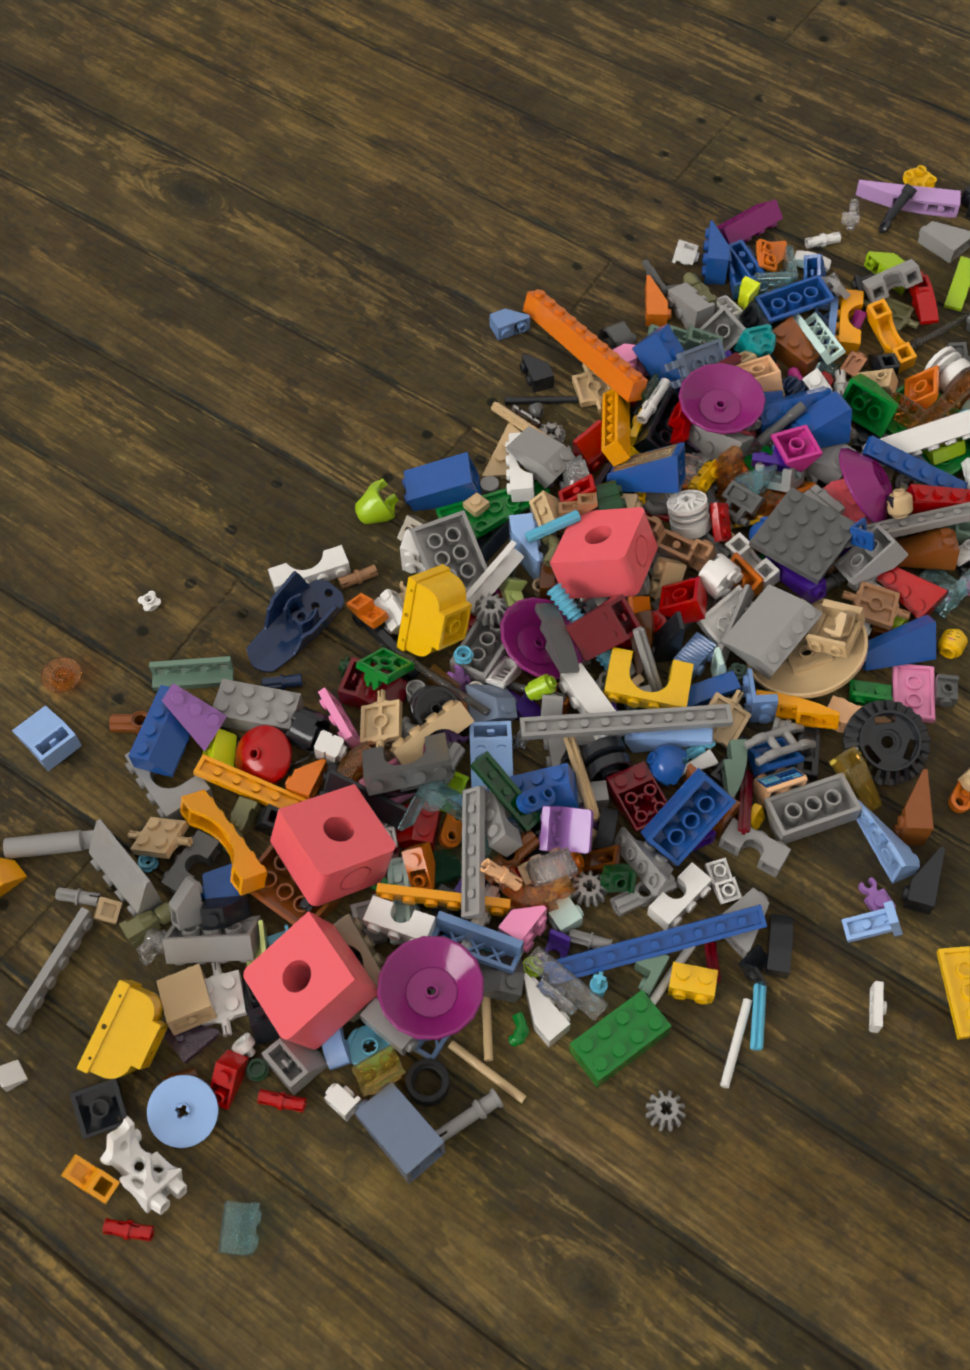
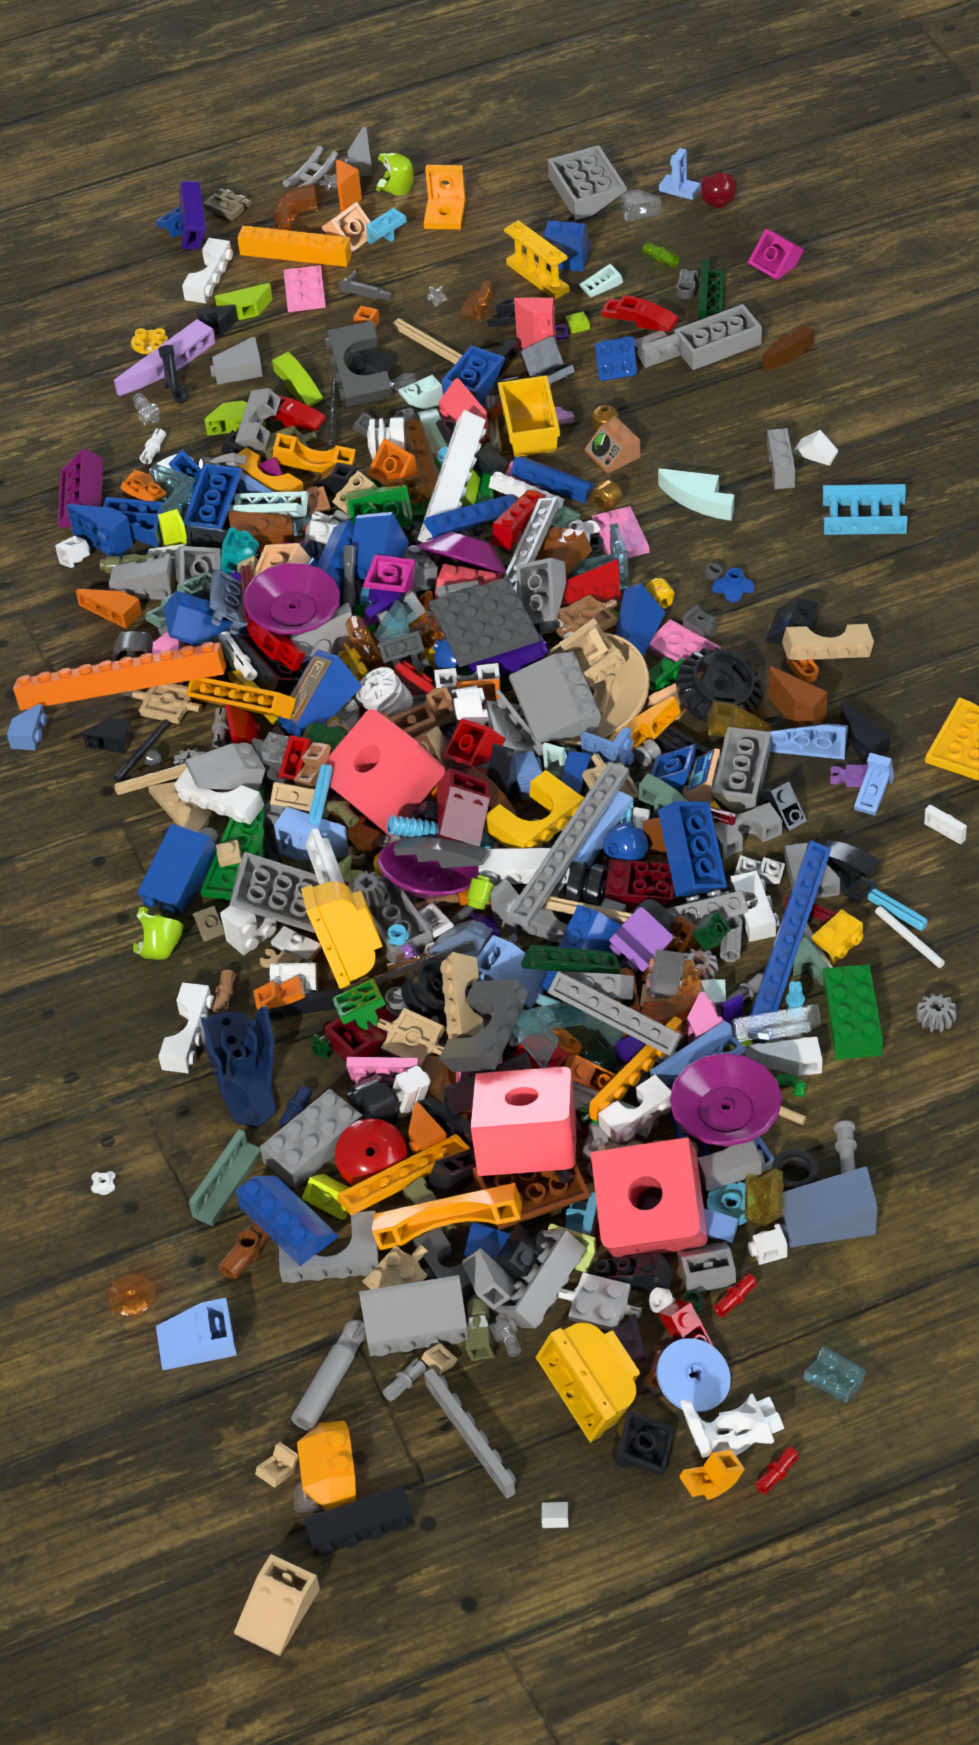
camera: 55 degrees left, 10 degrees down
tan panel [156,964,218,1035] -> none
medium lavender wing [161,683,227,751] -> none
tan bar [448,1040,527,1104] -> none
light nougat pin [480,859,523,891] -> none
blue plate [516,784,555,814] -> none
light grey axle [633,627,663,692] -> none
dark grey piece [642,260,680,296] -> none
light grey piece [743,723,816,766] -> none
blue bracket [850,518,875,551] -> none
tan head [886,488,913,519] -> none
none -> black slope [760,781,807,831]

